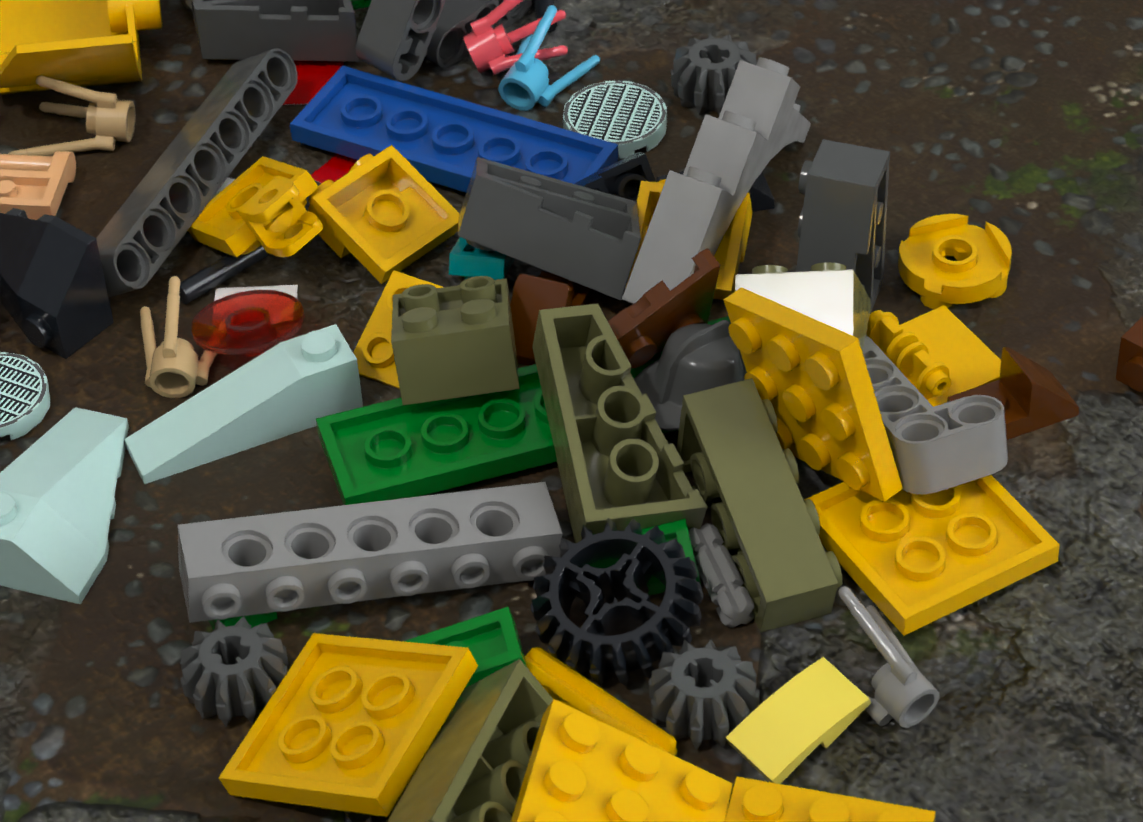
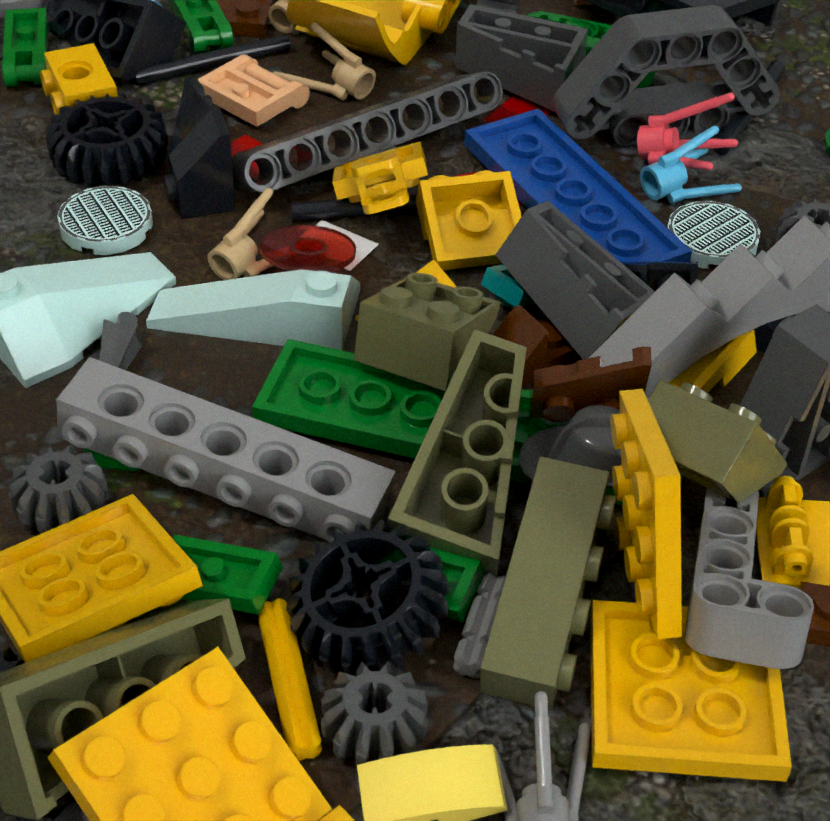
camera: 30 degrees right, 0 degrees up
none -> dark grey piece [99,312,142,370]

